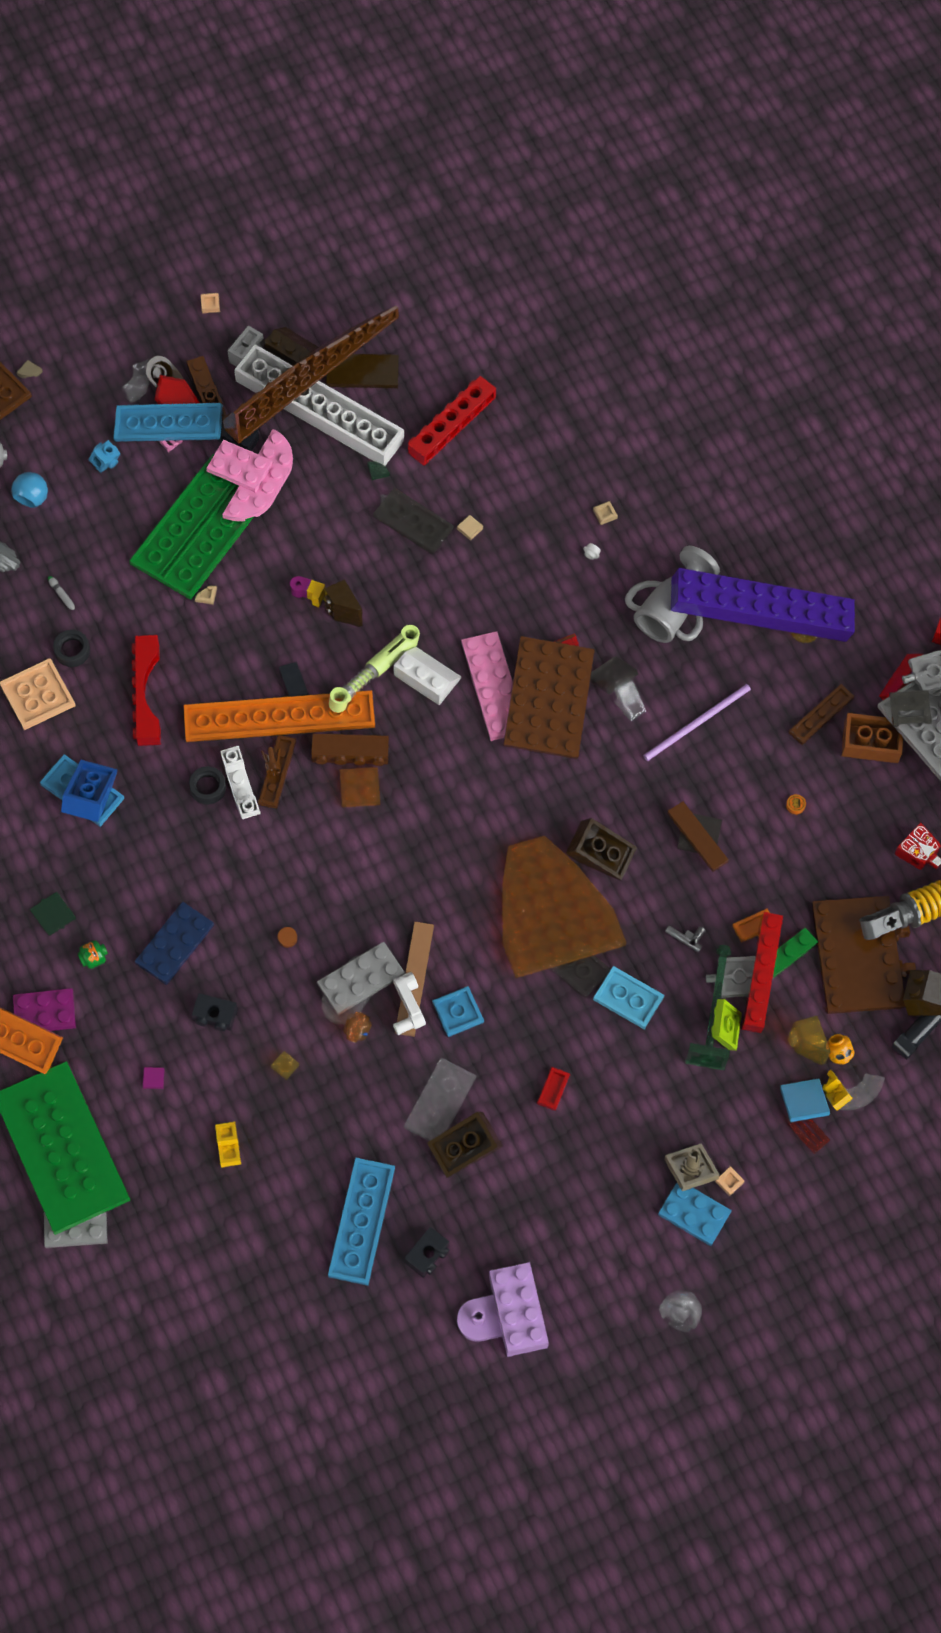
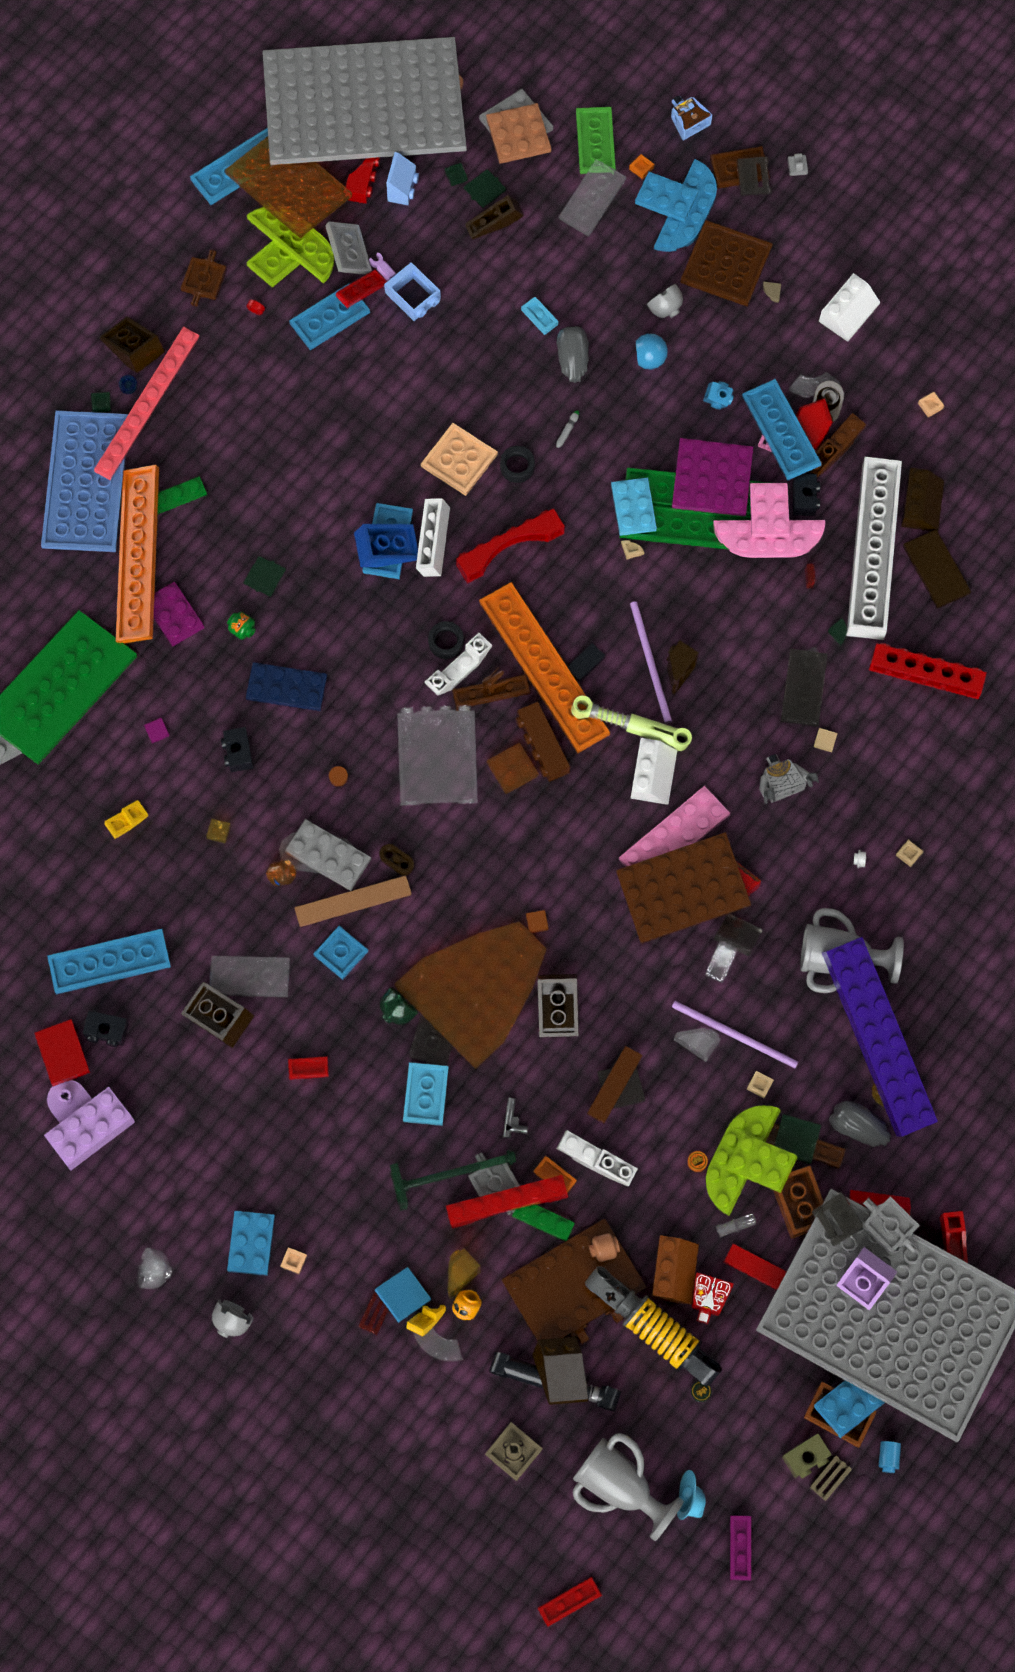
camera: 65 degrees right, 5 degrees up
reddish brown wedge [223,306,399,443] -> none
light grey brick [228,326,264,367] -> none
leg [290,576,325,607] -> none
white beam [393,972,426,1035] -> none
dark tan plate [665,1143,719,1191] -> none
lime plate [711,999,742,1051] -> none
none -> red tile [34,1019,90,1086]
none -> light grey cylinder [212,1299,254,1338]
none -> dark brown plate [379,844,414,876]
none -> clear green cylinder [379,987,418,1025]
none -> clear windscreen [397,705,478,806]
none -> white brick [416,499,450,577]
none -> dark orange tile [526,910,549,934]
none -> white slope [556,1130,638,1186]
none -> nougat head [589,1233,620,1262]
none -> medium azure plate [611,478,657,536]
none -> lavender piece [630,602,672,724]
none -> dark orange slope [651,1235,699,1305]
none -> magenta plate [672,438,753,517]
none -> clear slope [674,1028,721,1062]
none -> lime plate [706,1105,798,1216]
none -> clear axle [716,1214,756,1238]
none -> red tile [724,1244,787,1290]
none -> tan plate [747,1071,774,1098]
none -> light grey torso [759,754,819,804]
none -> clear green tile [774,1114,821,1164]
none -> clear red tile [805,564,816,588]
none -> white slope [819,273,880,342]
none -> dark grey hair [829,1101,891,1147]

